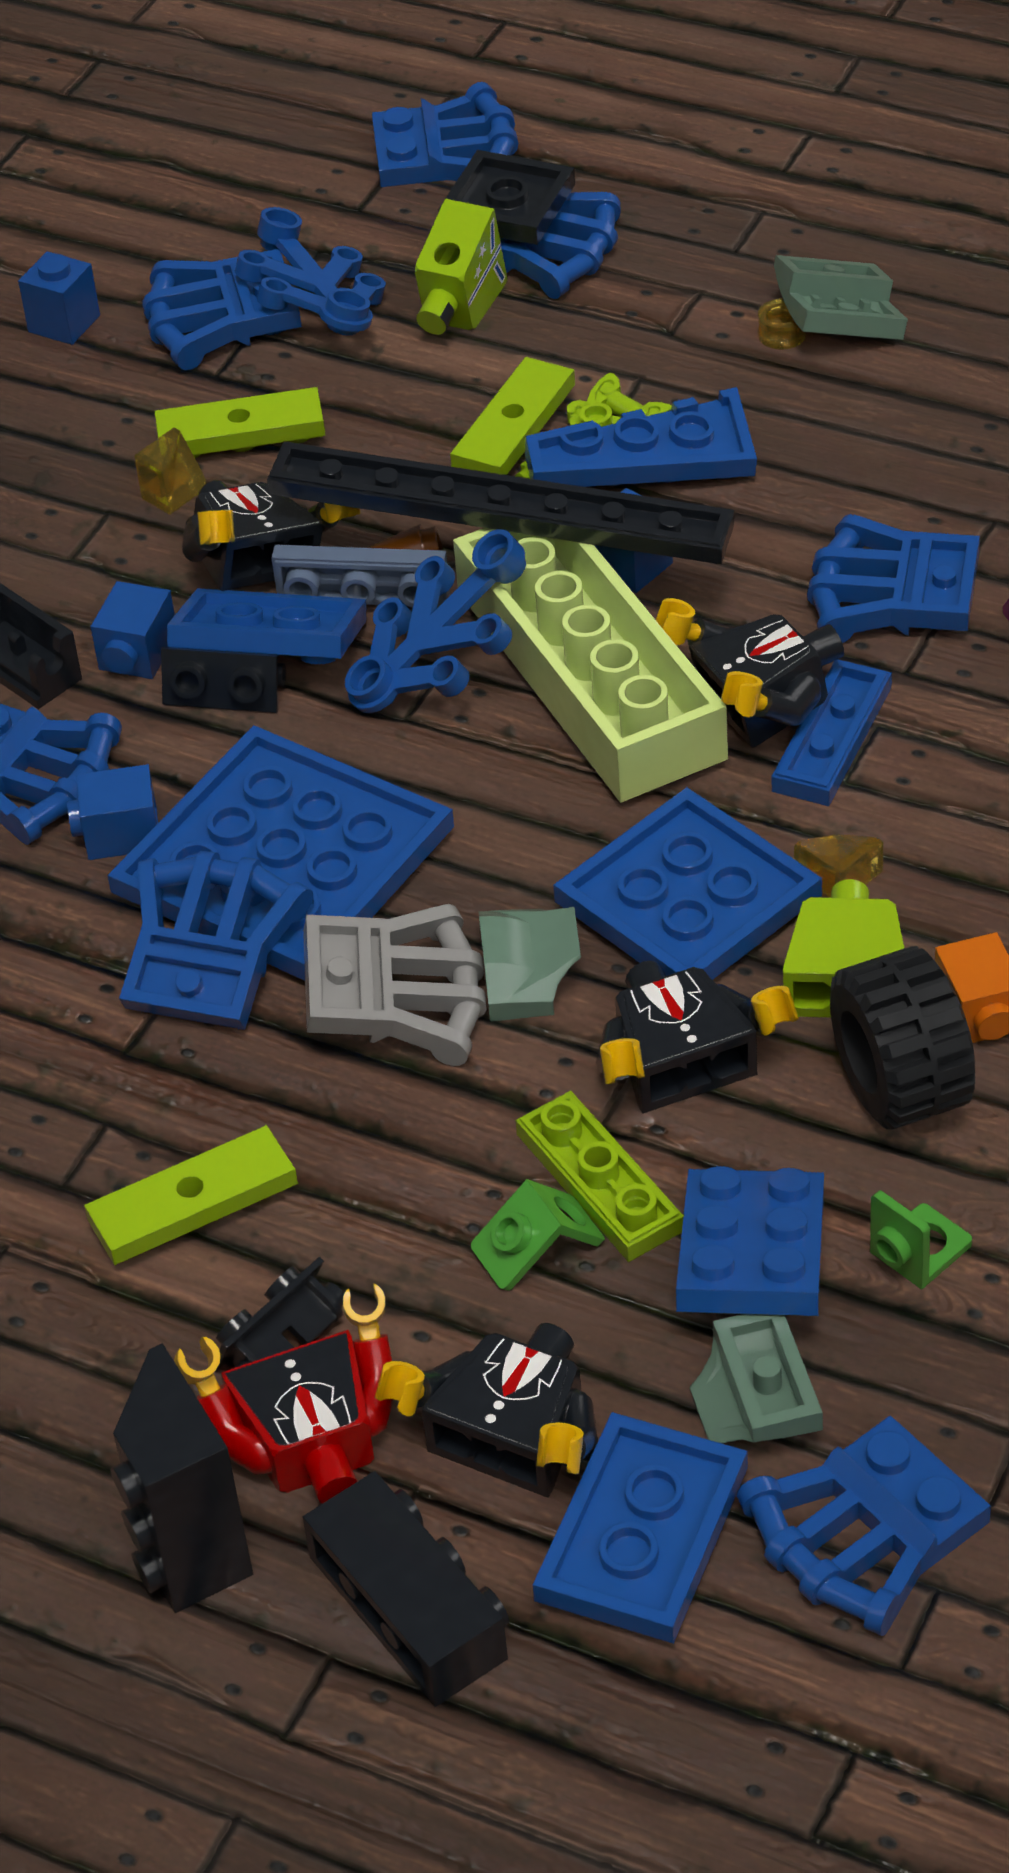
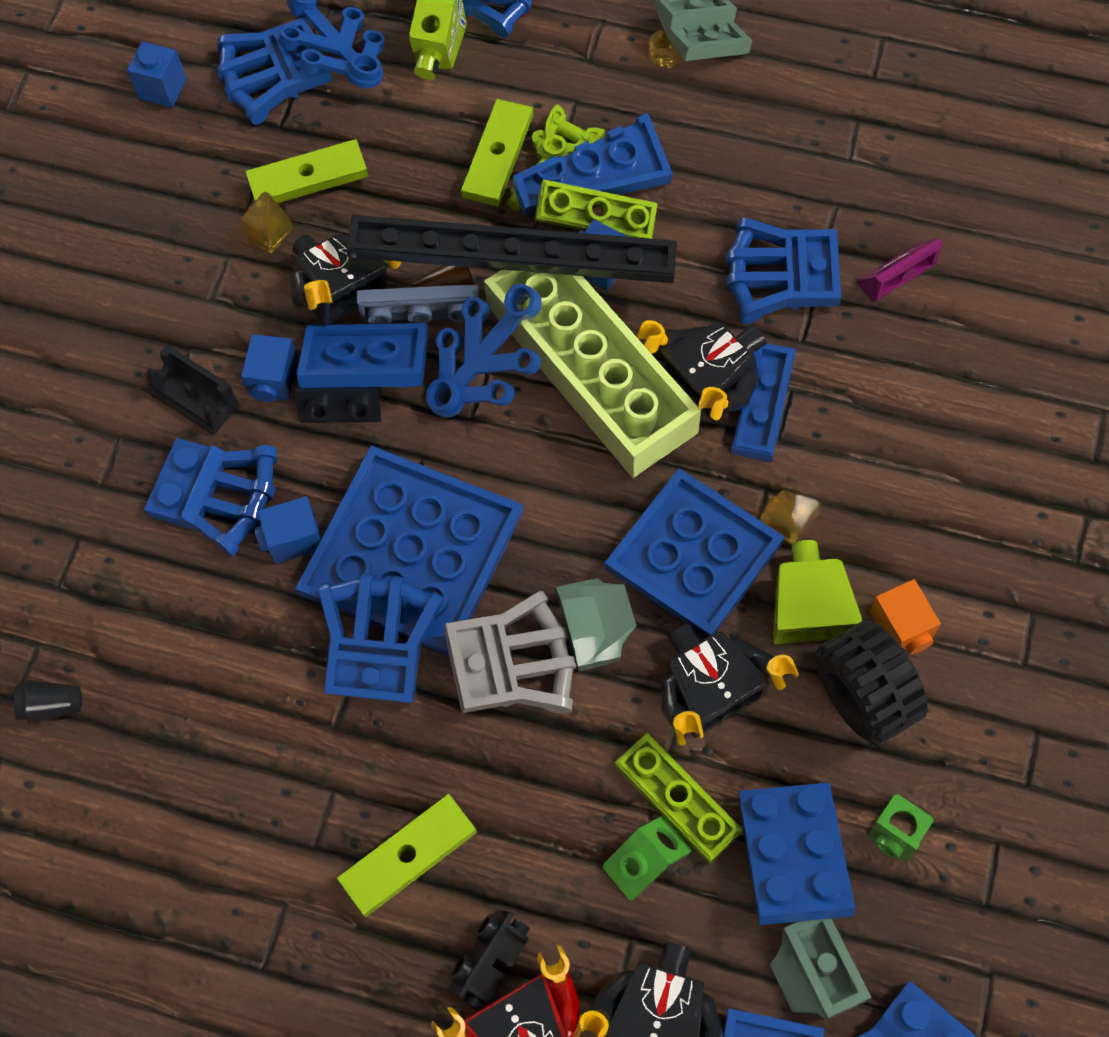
camera: 10 degrees left, 20 degrees up
none -> lime tile [535,179,658,239]

